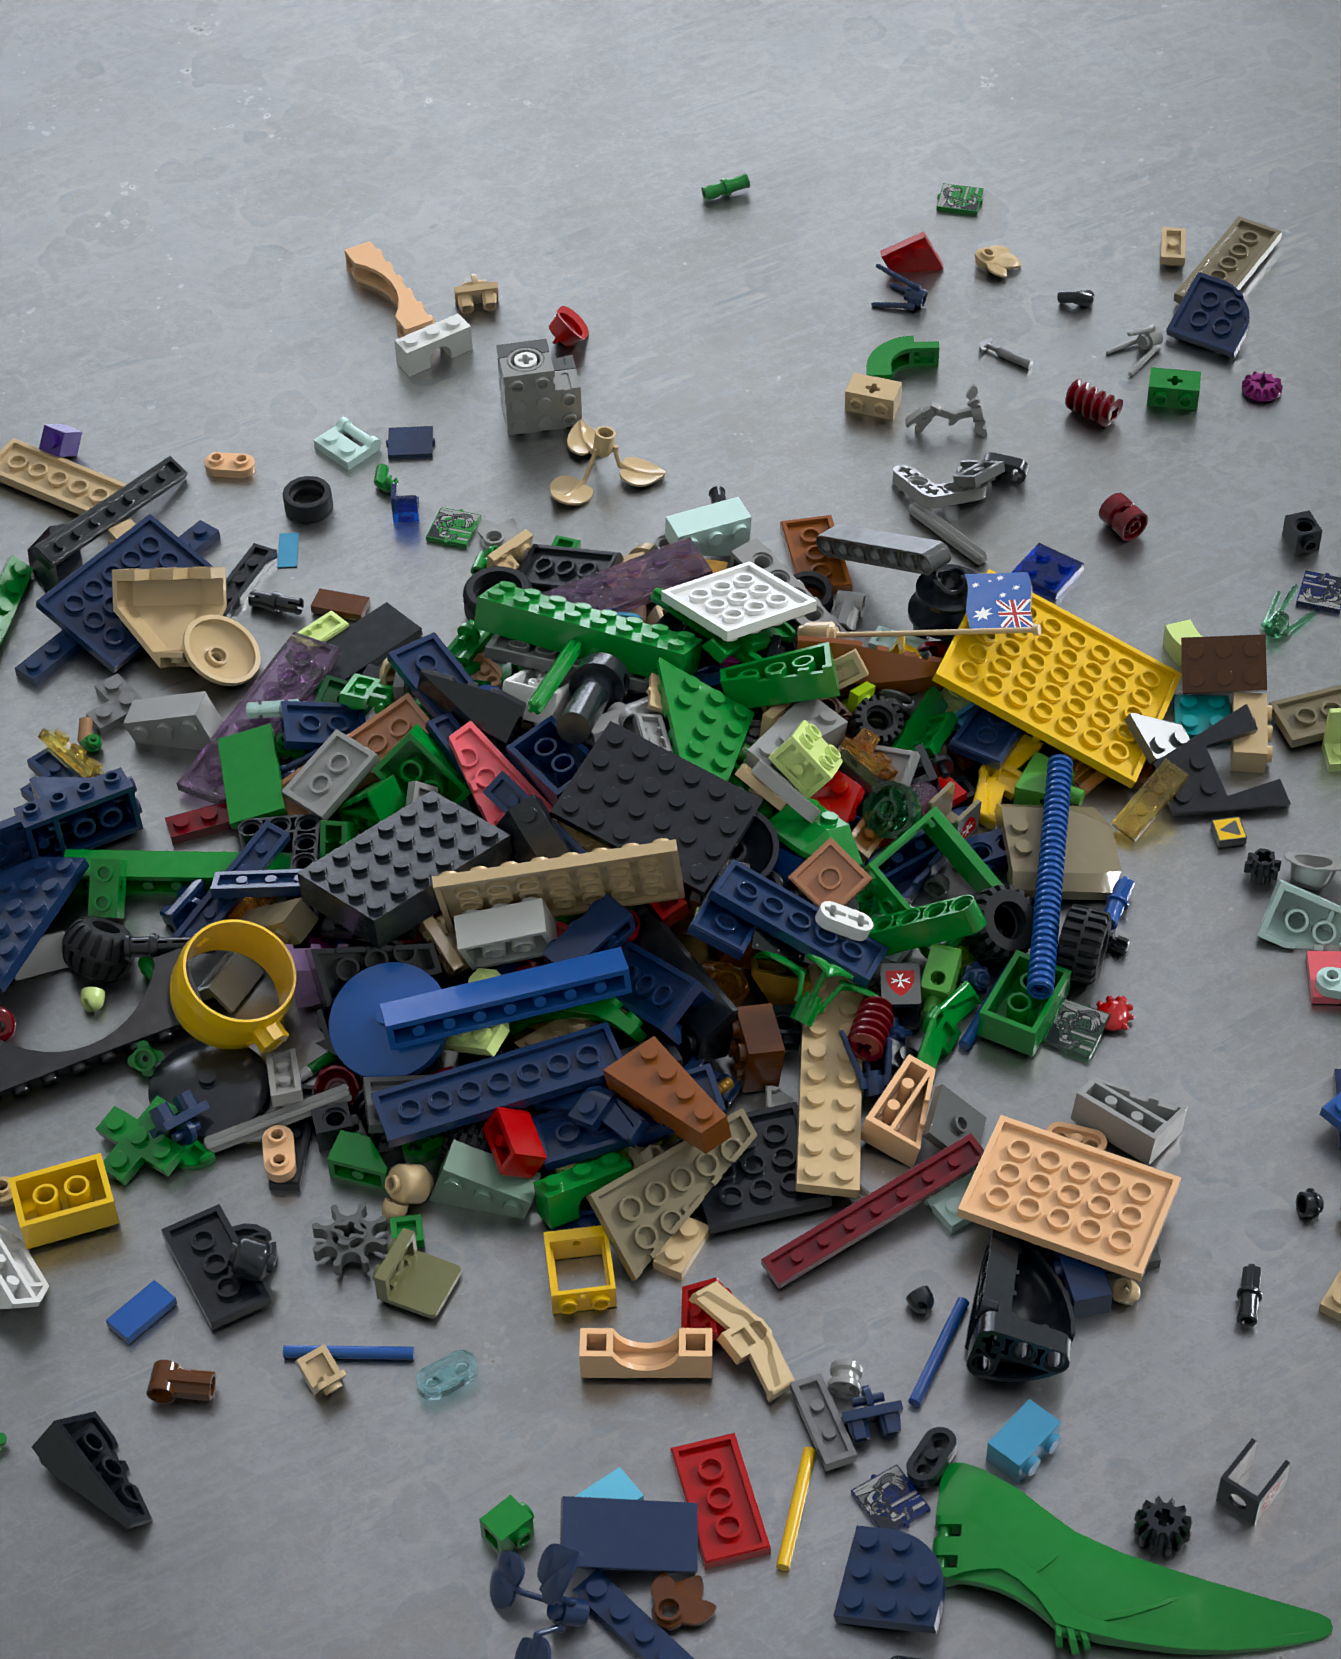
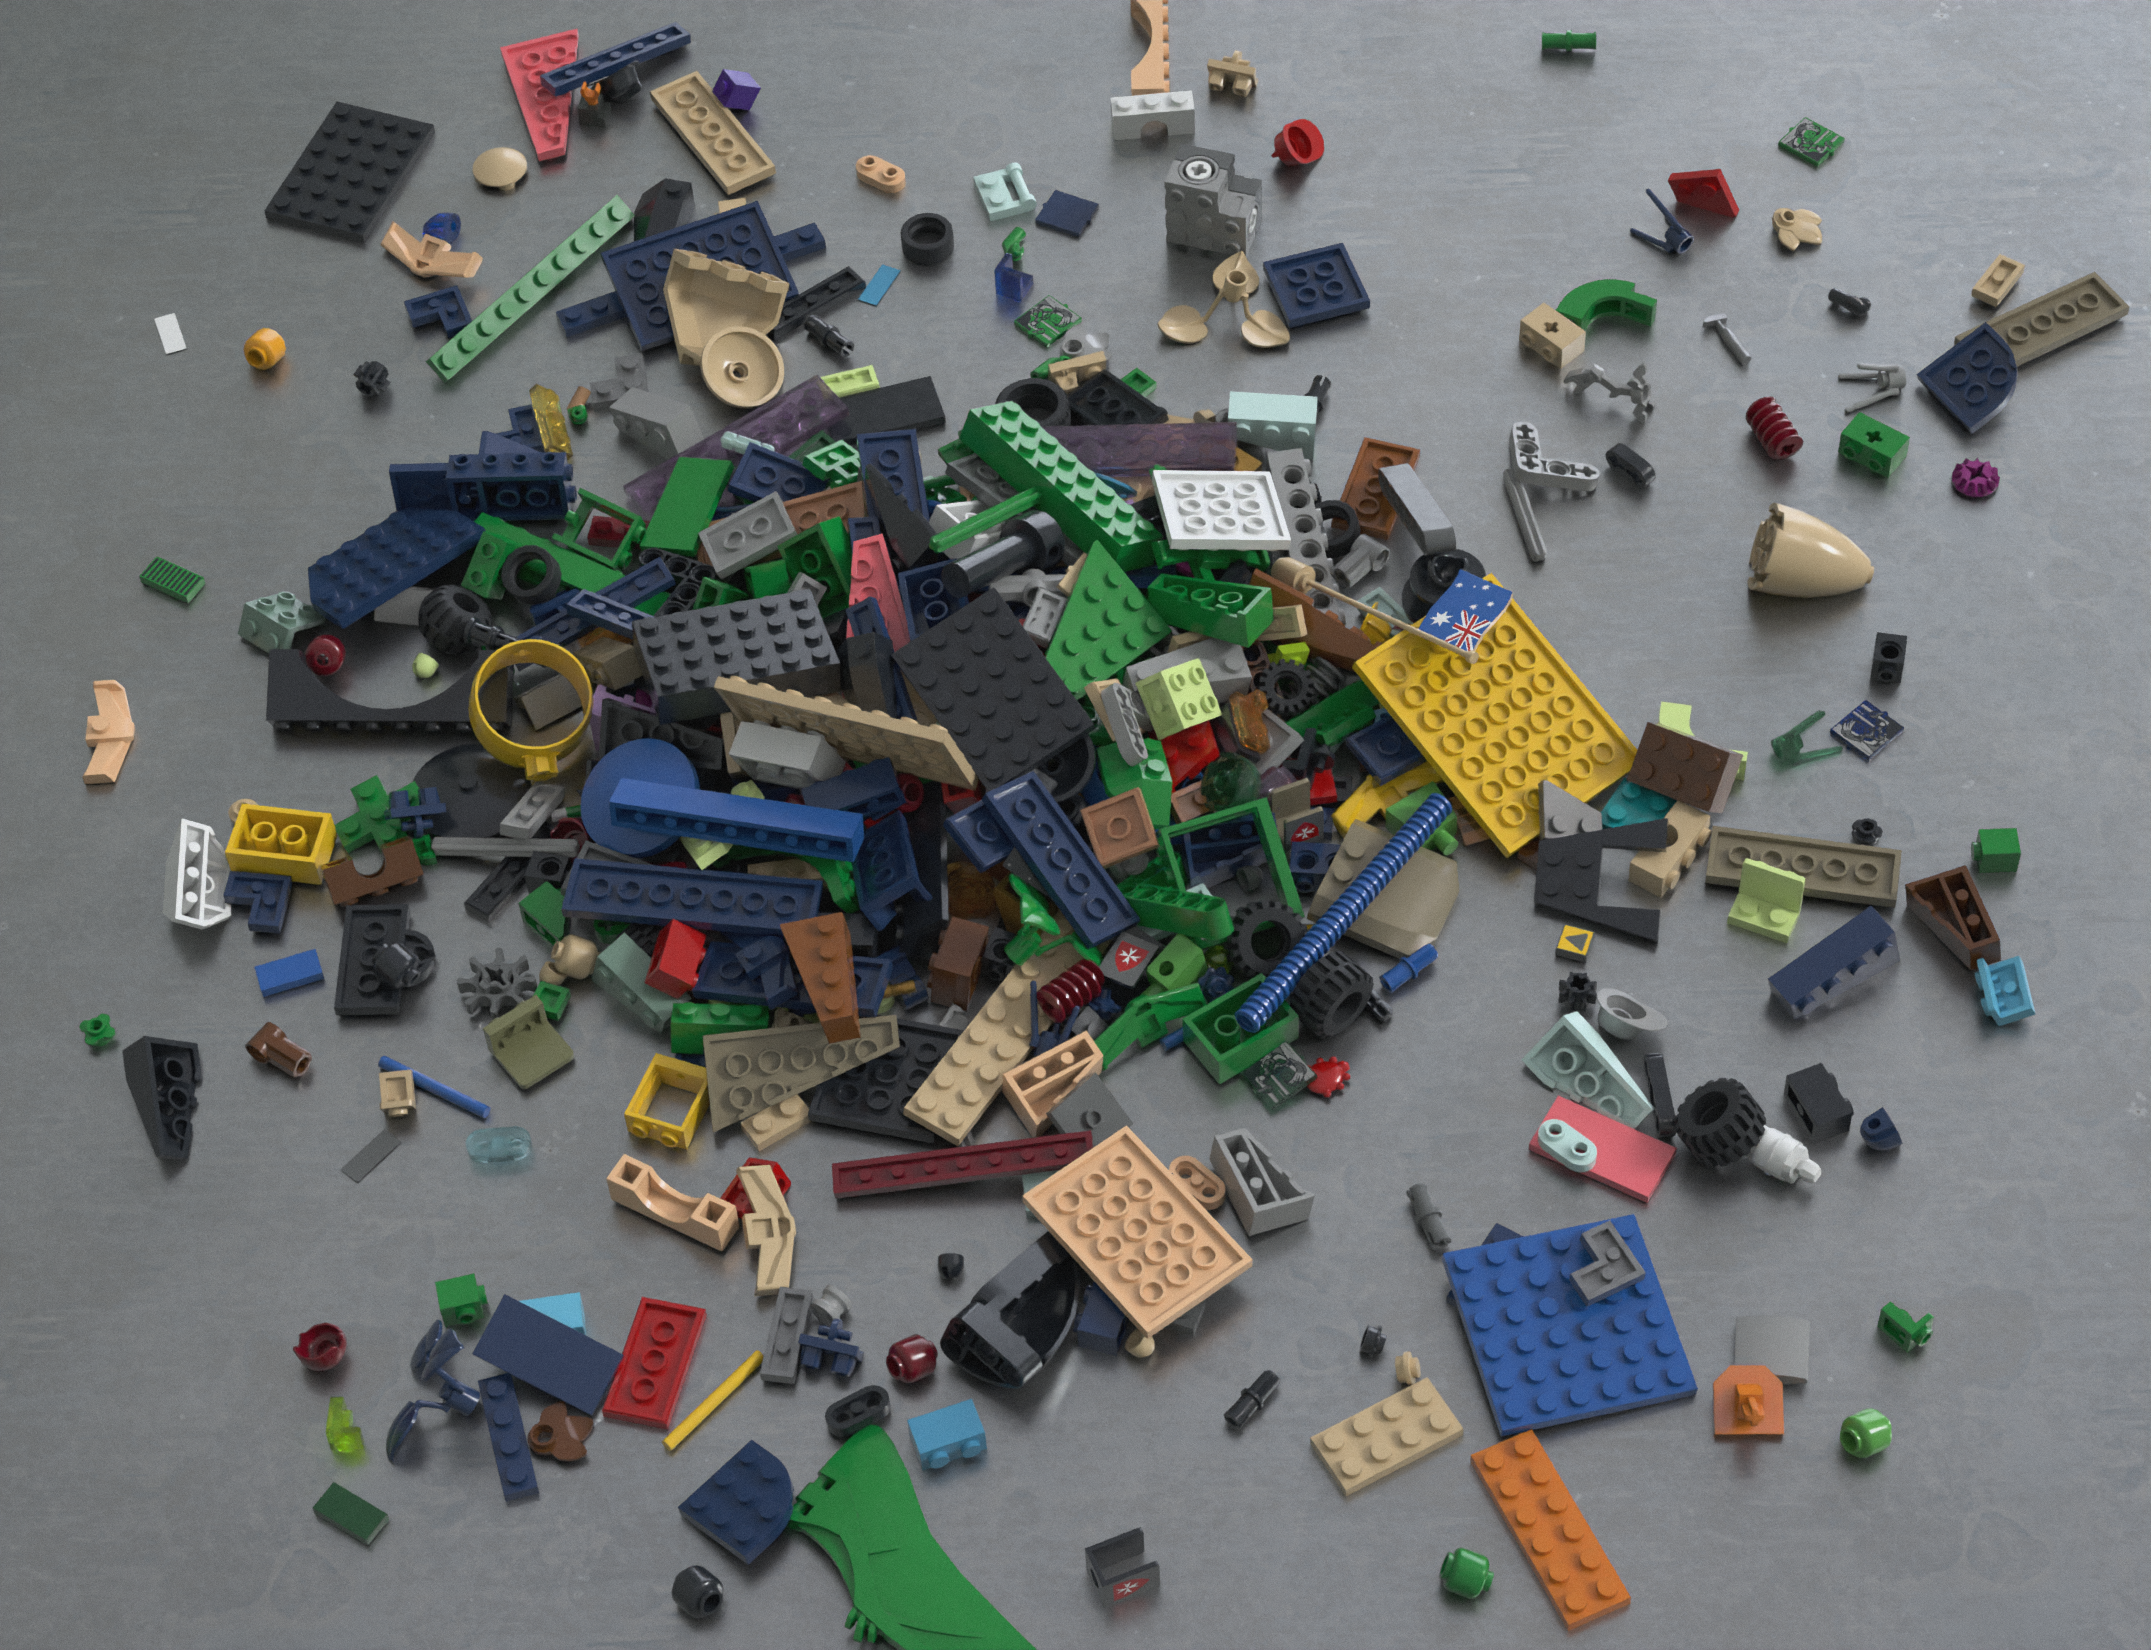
camera: 30 degrees right, 5 degrees up
black tile [31,456,188,570] -> none
green plate [128,1040,164,1077] -> none
light nougat plate [262,1125,297,1183] -> none
reddish brown tile [311,588,370,621] -> none
white beam [815,901,873,941] -> none
piece [851,1464,931,1530] -> none
blue bar [908,1297,969,1407] -> none
dark grey wing [953,460,1005,490] -> none
clear blue plate [1011,543,1084,601] -> none
dark red wheel [1099,492,1148,541] -> none
clear yellow plate [1112,758,1189,843] -> none
black gear [1133,1495,1192,1557] -> none
none -> dark blue plate [223,871,293,933]
none -> dark red hair [293,1322,347,1372]
none -> reddish brown arch [320,835,424,907]
none -> dark grey sticker [341,1129,401,1182]
none -> black tyre [501,545,562,605]
none -> green window [552,488,646,572]
none -> dark red head [886,1334,938,1384]
none -> dark blue plate [1263,243,1370,328]
none -> dark grey pin [1406,1183,1451,1250]
none -> tan cylinder [1747,503,1874,598]

